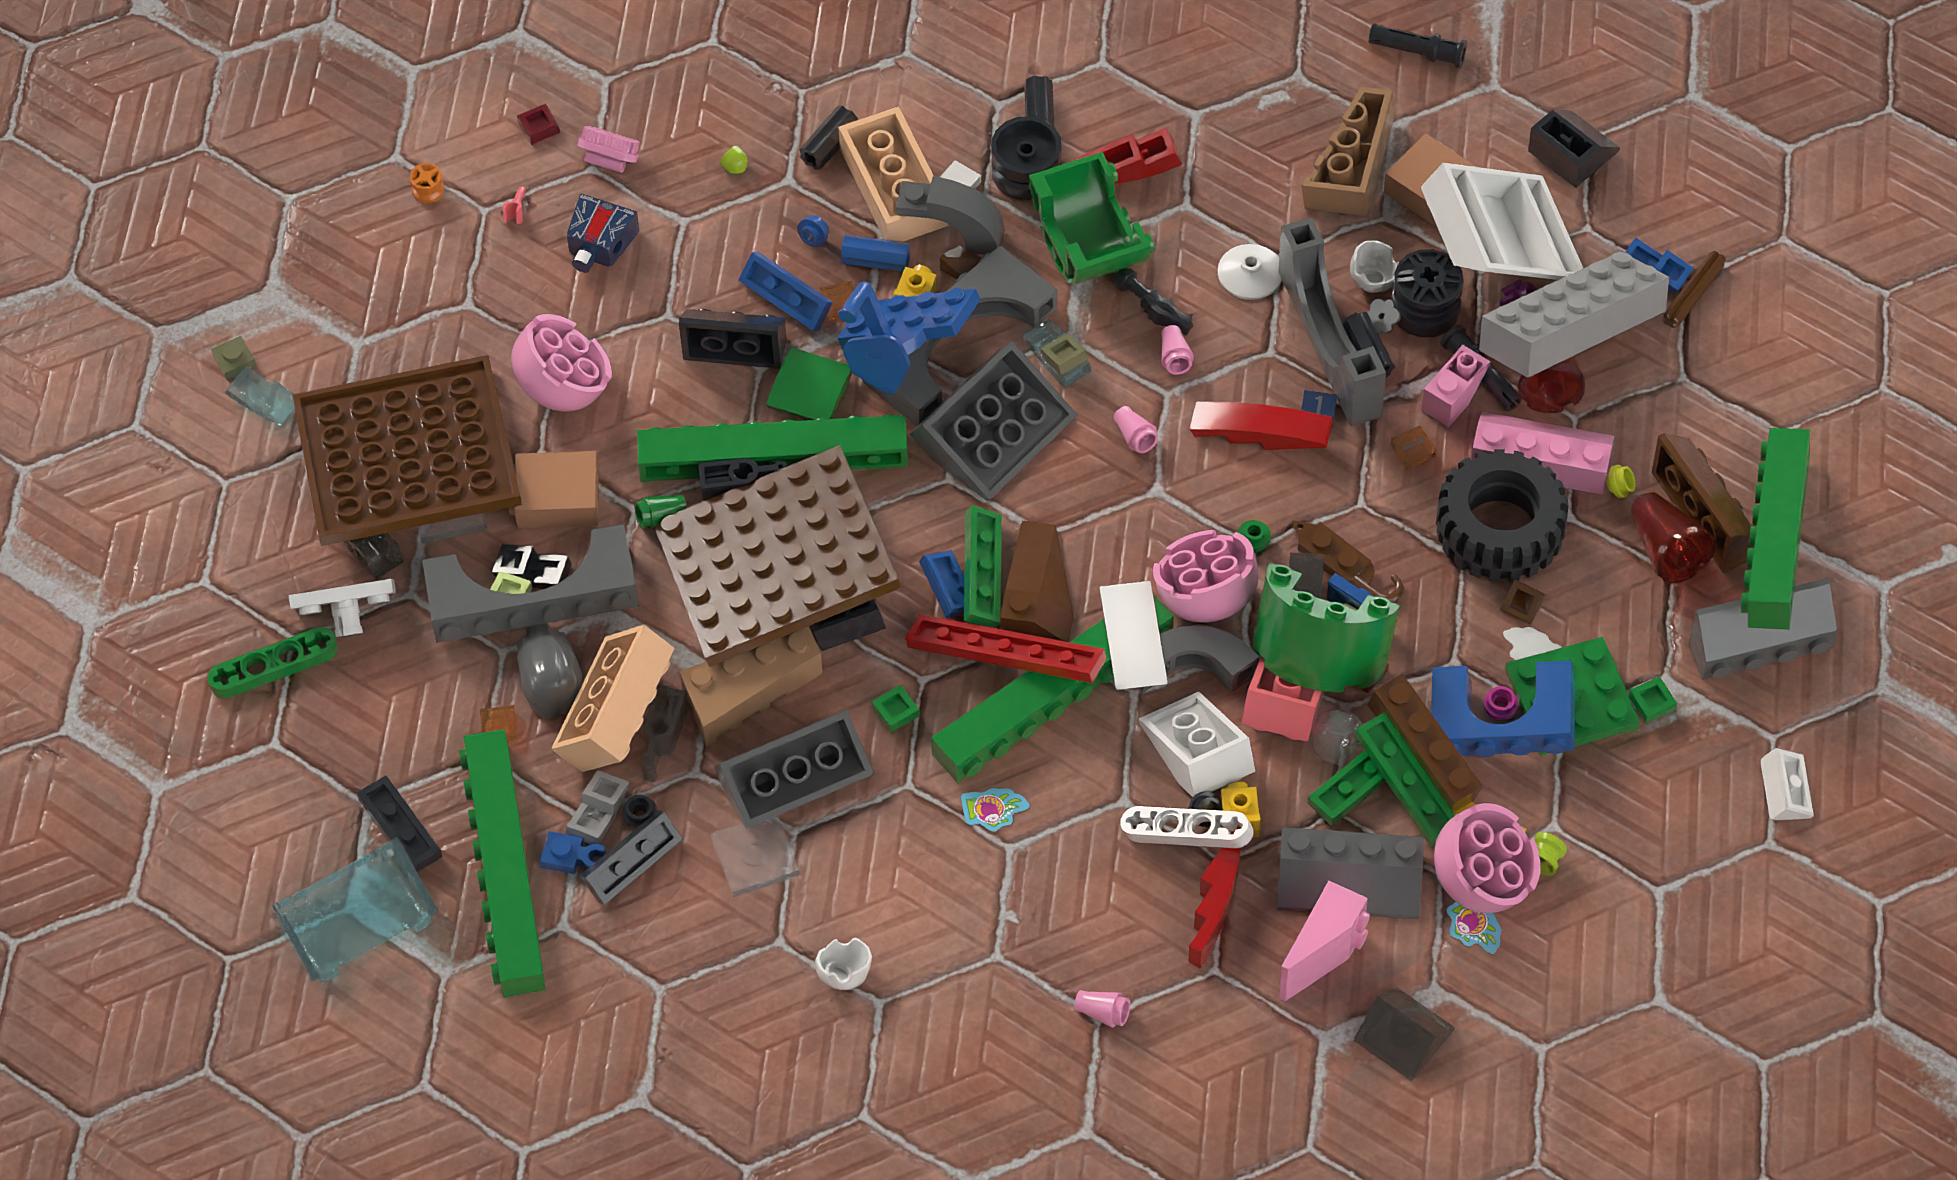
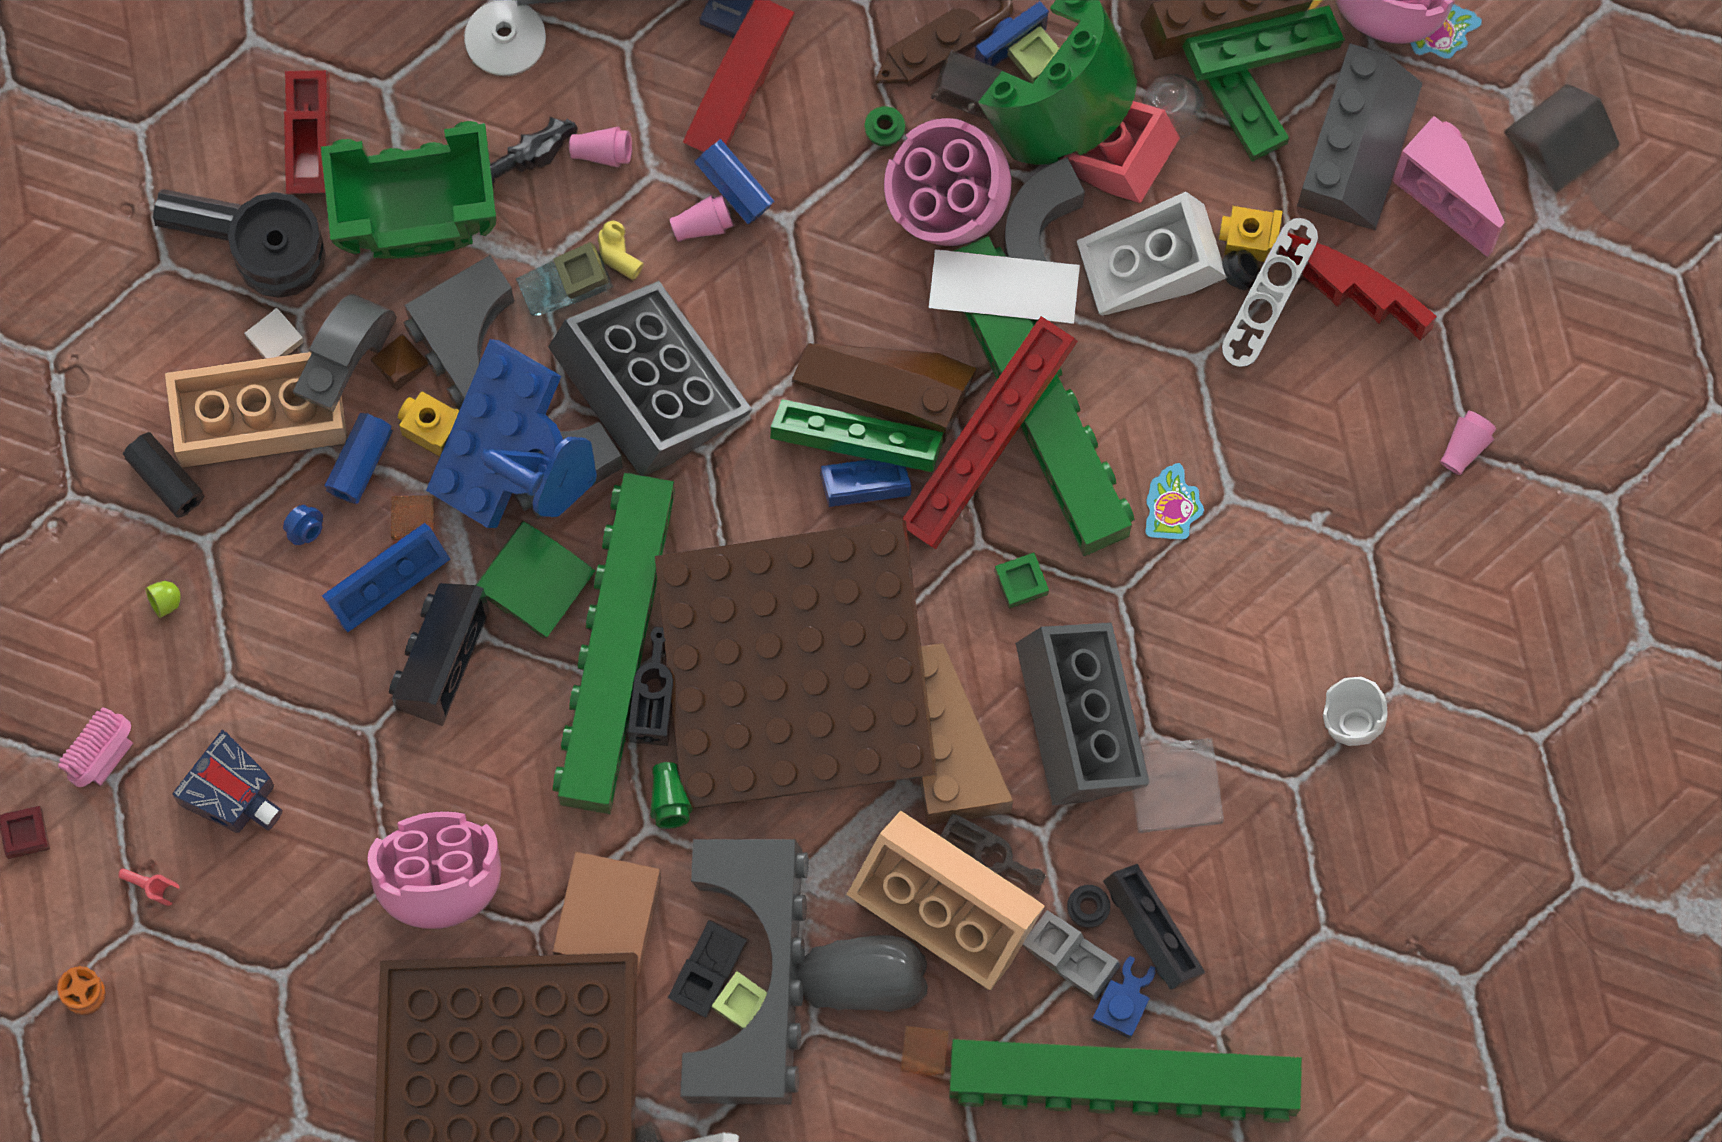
camera: 80 degrees left, 15 degrees up
none -> light yellow arm [598,221,644,281]
none -> blue axle [695,139,775,225]

